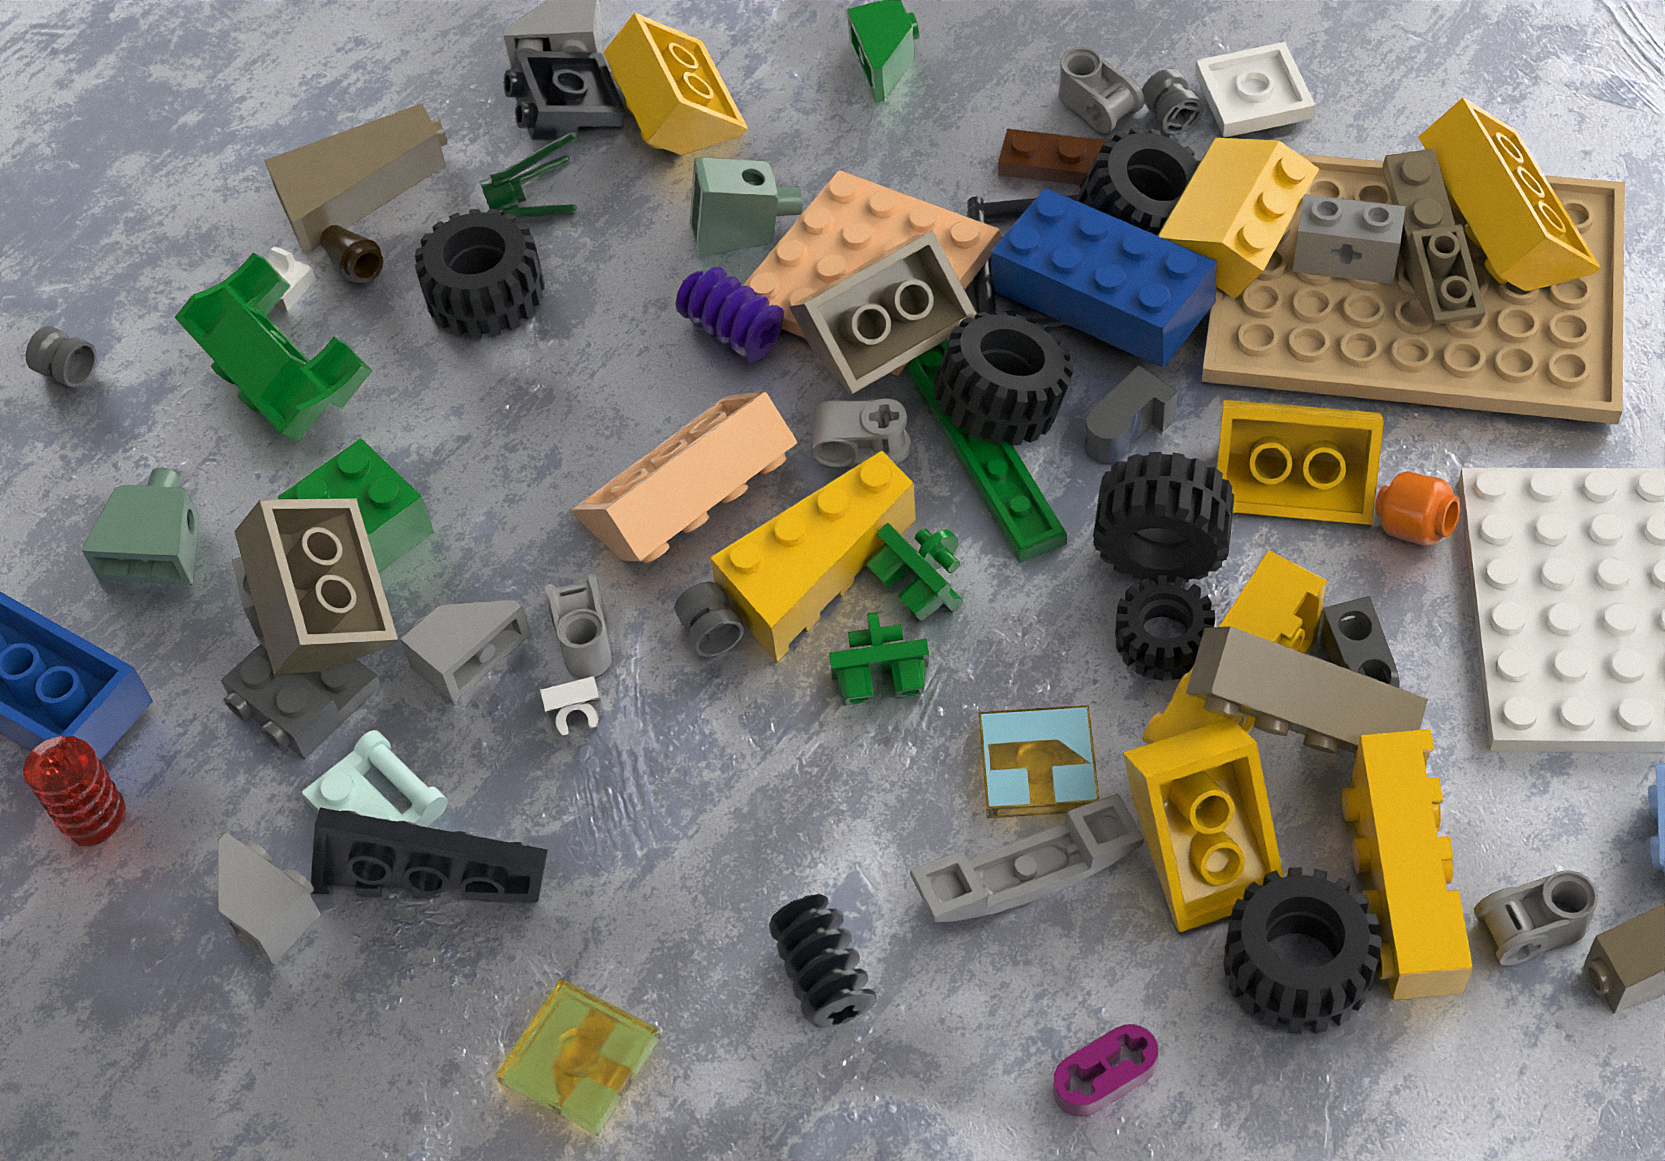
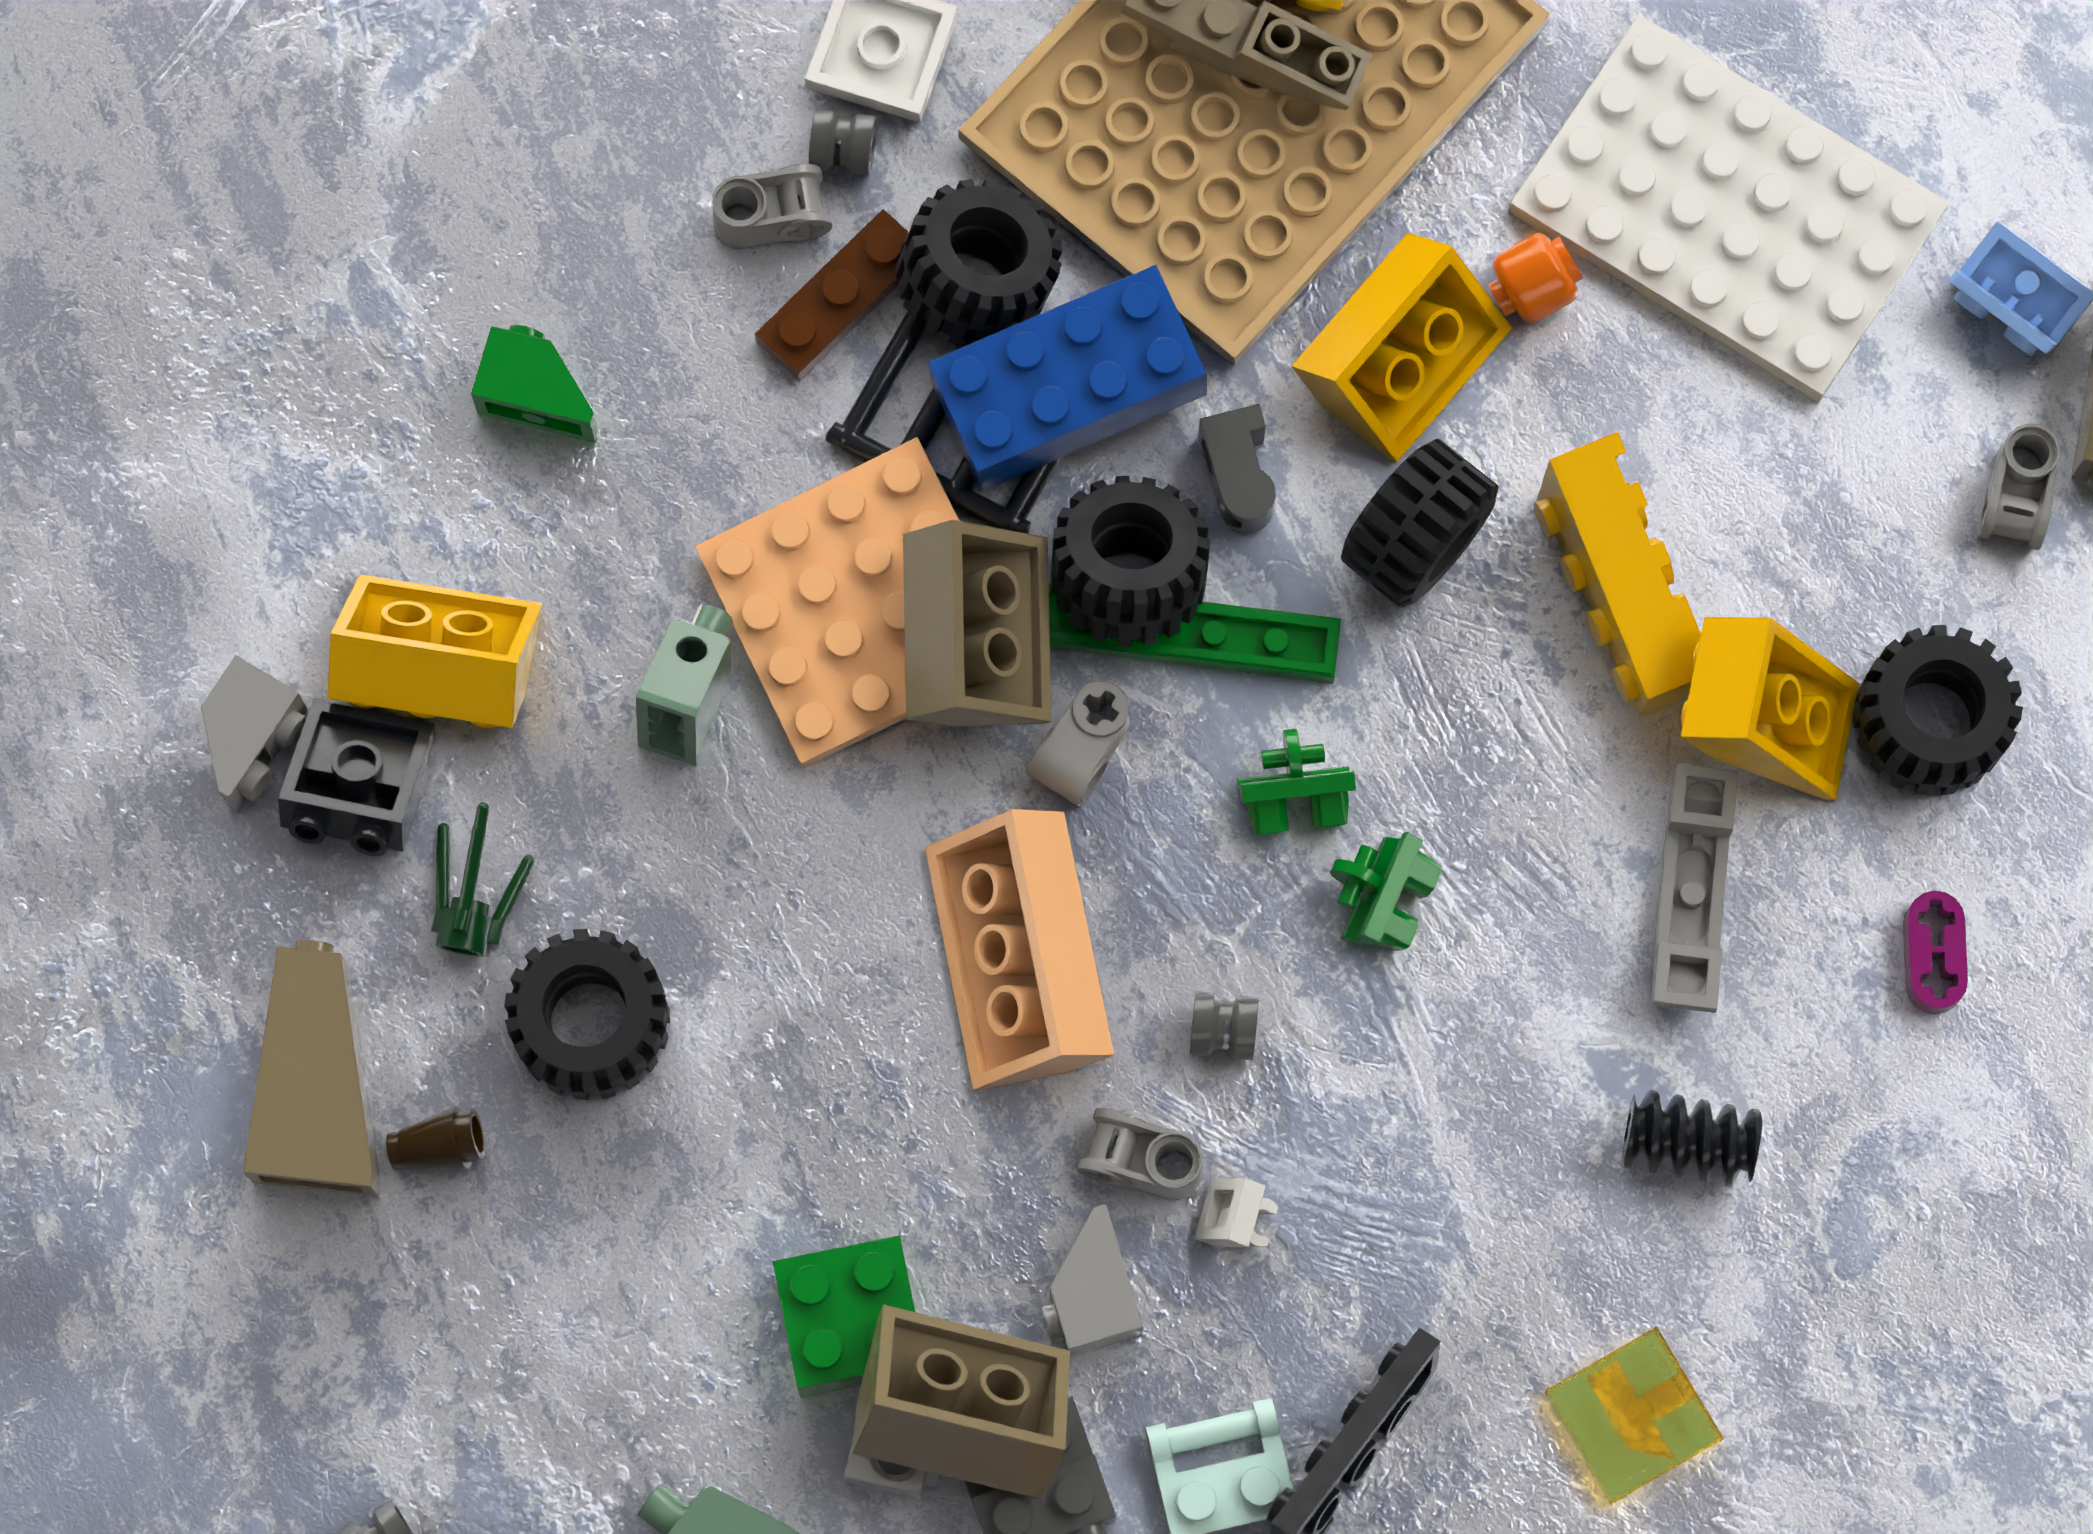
camera: 65 degrees left, 20 degrees up
green bracket [174,252,372,442] -> none
white tile [267,246,316,312] -> none
dark purple piece [675,267,784,363] -> none
yellow wedge [710,451,916,663] -> none
tile [978,705,1100,819] -> none
black tyre [1115,575,1215,681] -> none
yellow slope [1157,138,1319,299] -> none
dark tan brick [1186,626,1428,763] -> none
light grey brick [1292,194,1405,284] -> none
dark grey leg [1317,596,1400,688] -> none
yellow wedge [1341,729,1473,1000] -> none

